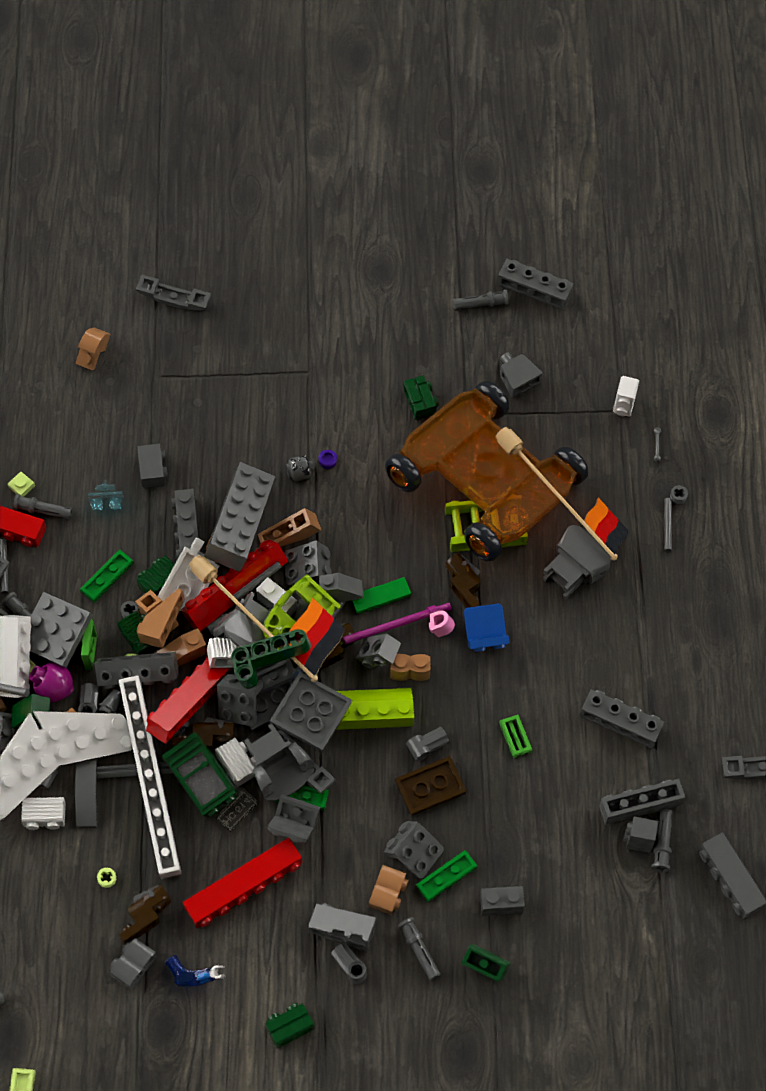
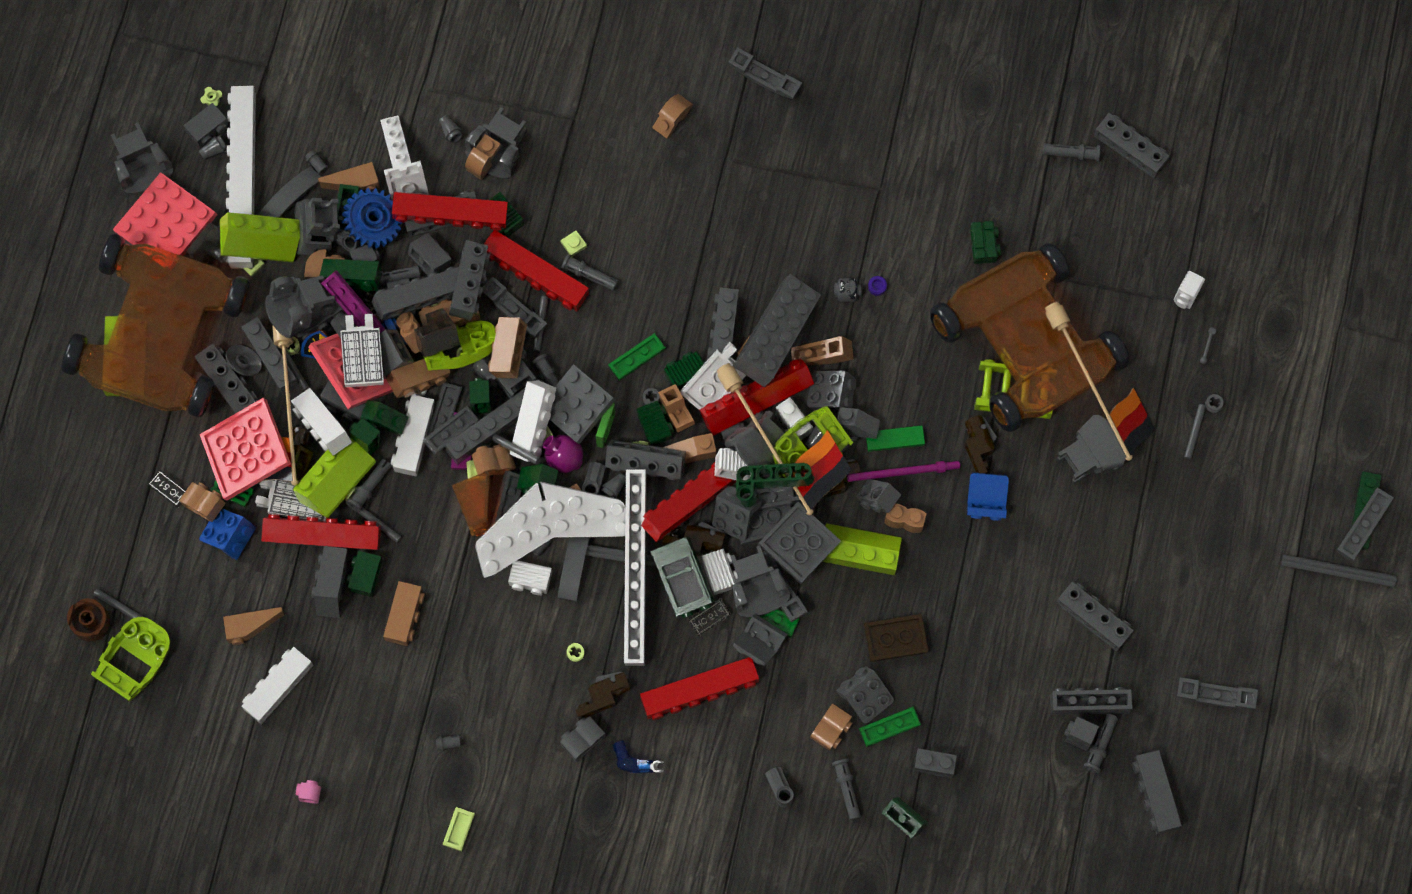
camera: 15 degrees right, 10 degrees up
clear light blue hips [88,479,124,511] -> none
dark grey brick [137,443,168,488] -> none
medium nougat slope [137,589,185,648] -> none
dark grey bar [233,562,282,601] -> none
dark green brick [265,1003,315,1049] -> none
wedge [308,903,376,952] -> none
dark grey piece [406,727,449,761] -> none
bright pink plate [429,611,455,637] -> none
bright green tile [499,715,532,758] -> none
dark grey torso [500,352,543,398] -> none

